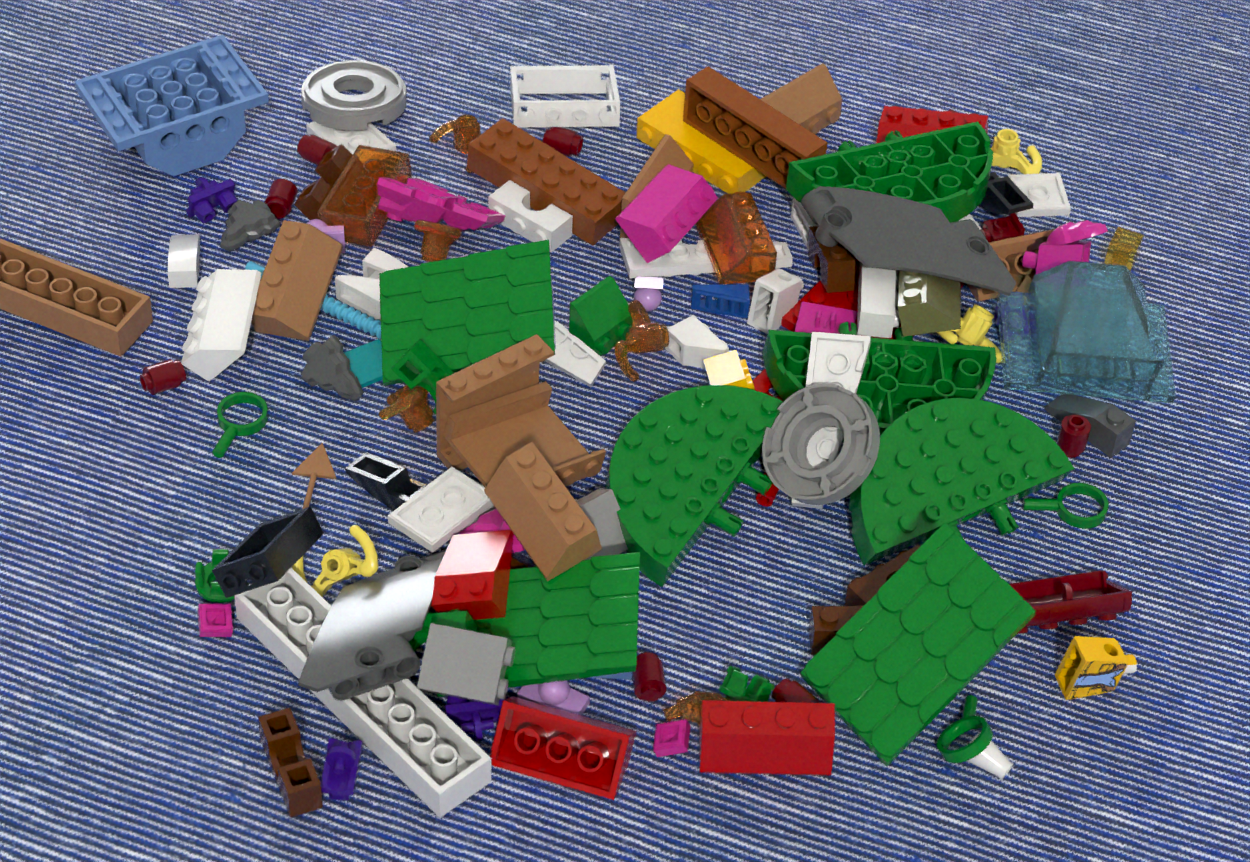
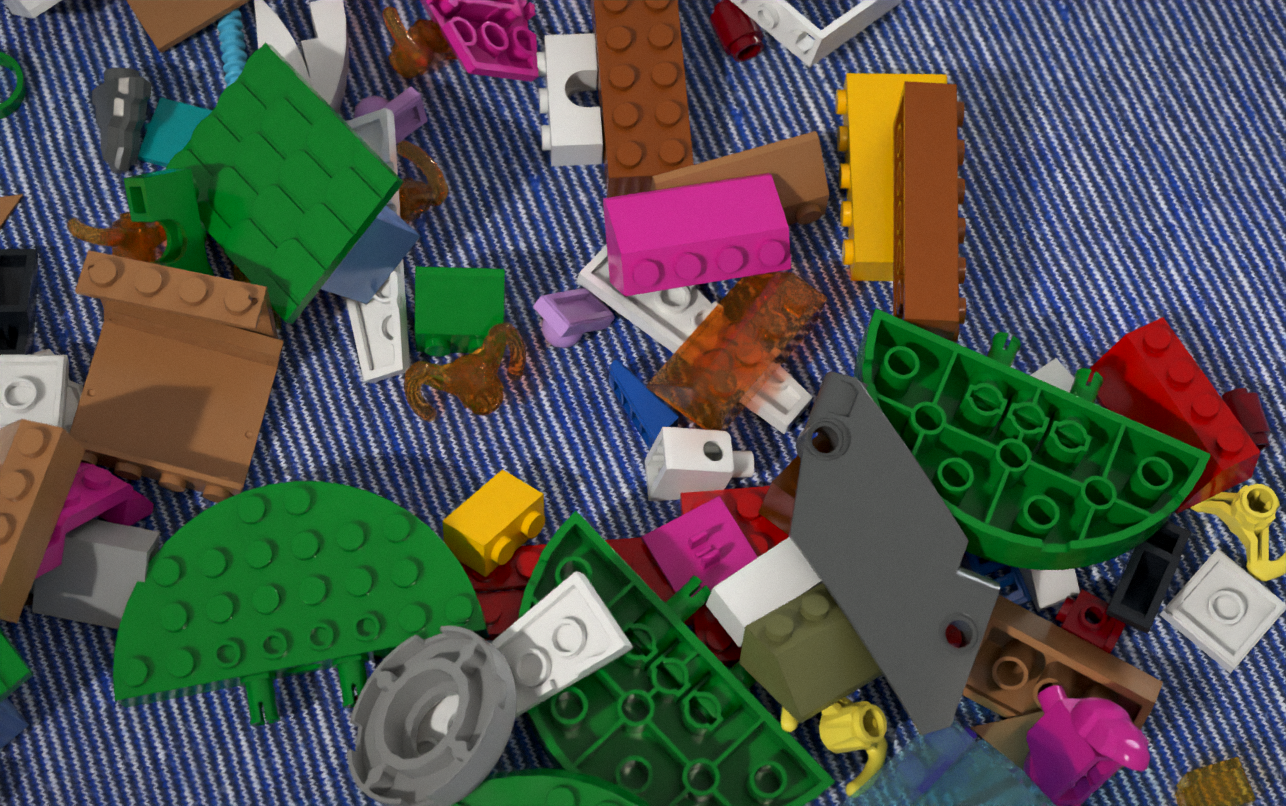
camera: 45 degrees right, 20 degrees up
white slope [665,315,729,368] -> none
medium nougat slope [761,63,842,134] -> none

